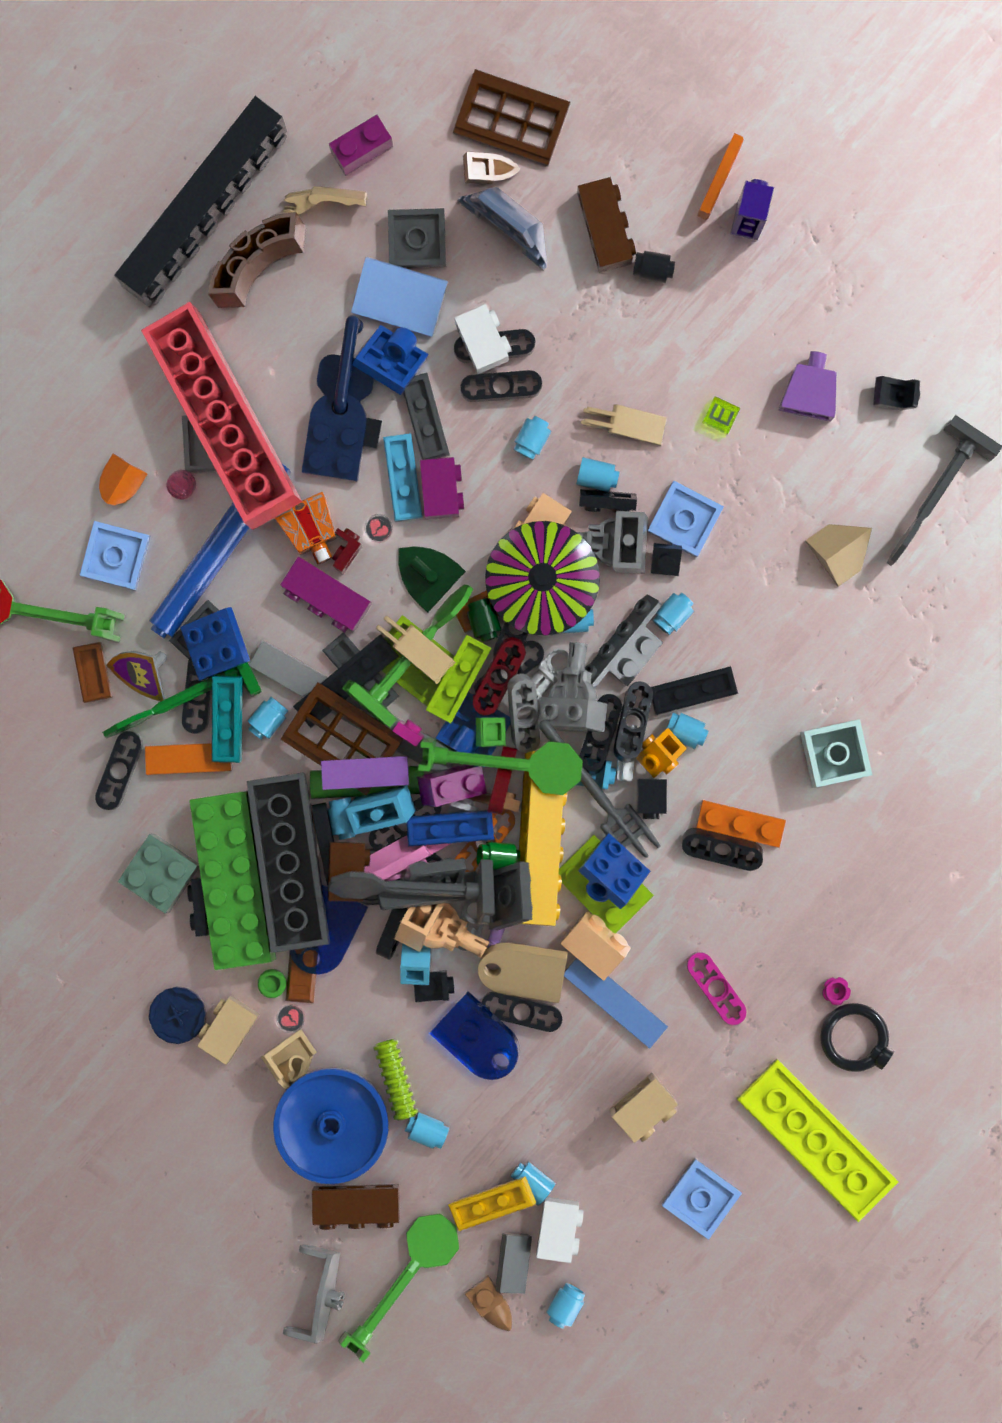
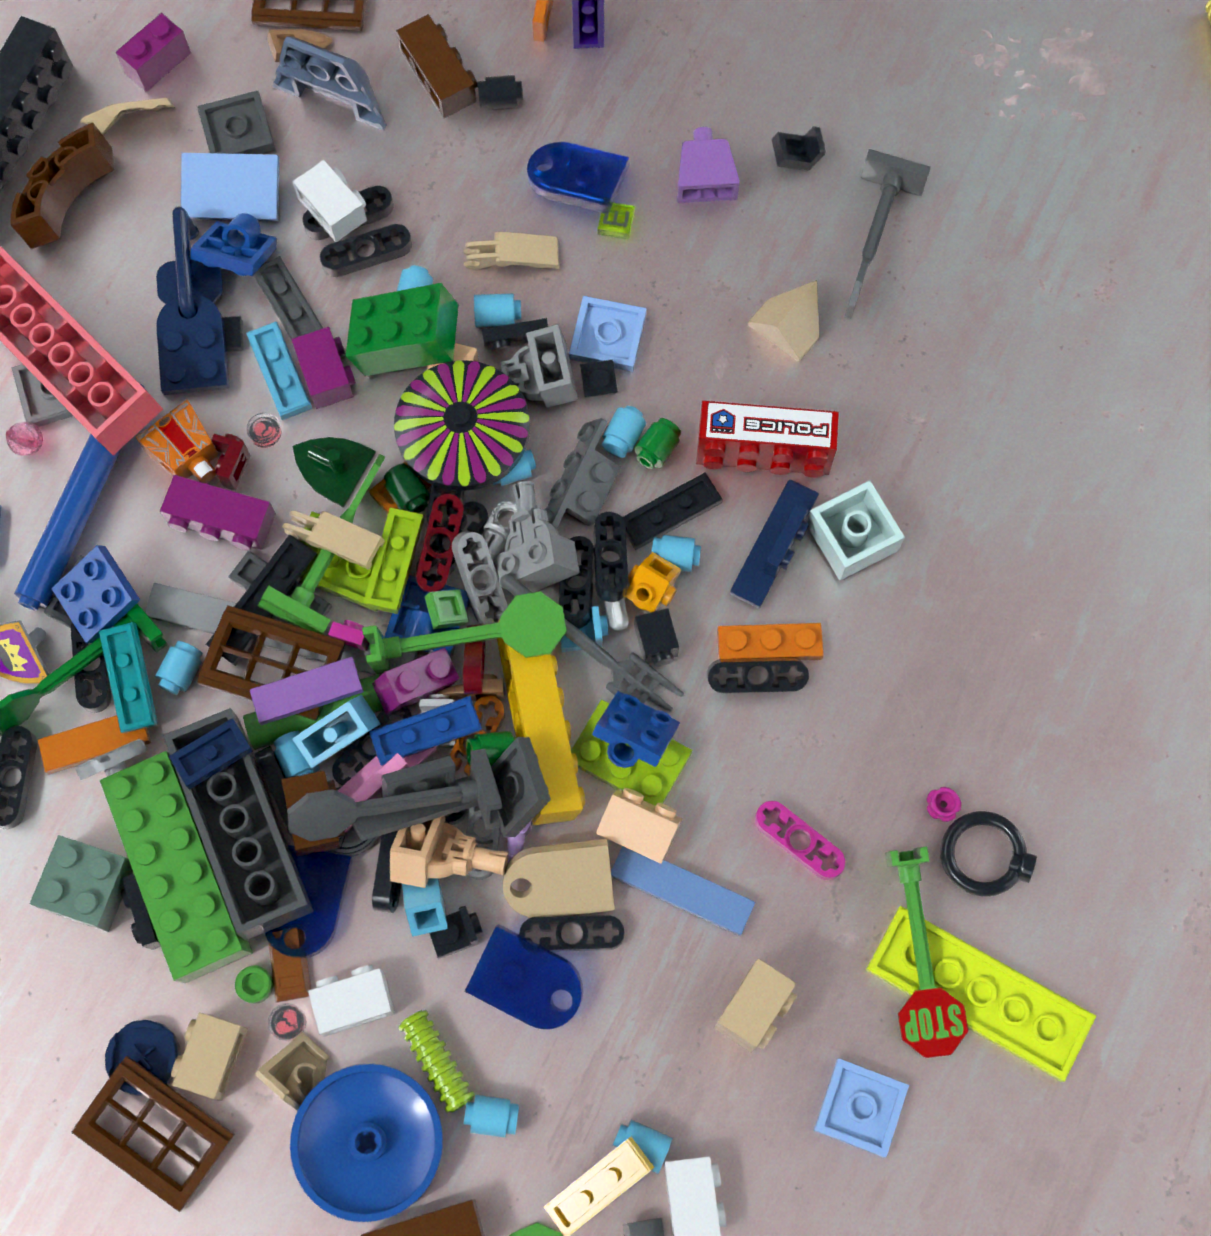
camera: 15 degrees left, 15 degrees down
none -> reddish brown piece [71,1056,235,1212]
none -> light grey plate [76,738,147,780]
none -> dark blue plate [169,718,253,790]
none -> white brick [308,965,395,1037]
none -> green brick [346,283,459,376]
none -> clear blue tile [527,142,630,214]
none -> green brick [634,418,681,469]
none -> brick [696,401,839,478]
none -> dark blue bracket [730,480,819,609]
none -> piece [885,846,968,1058]

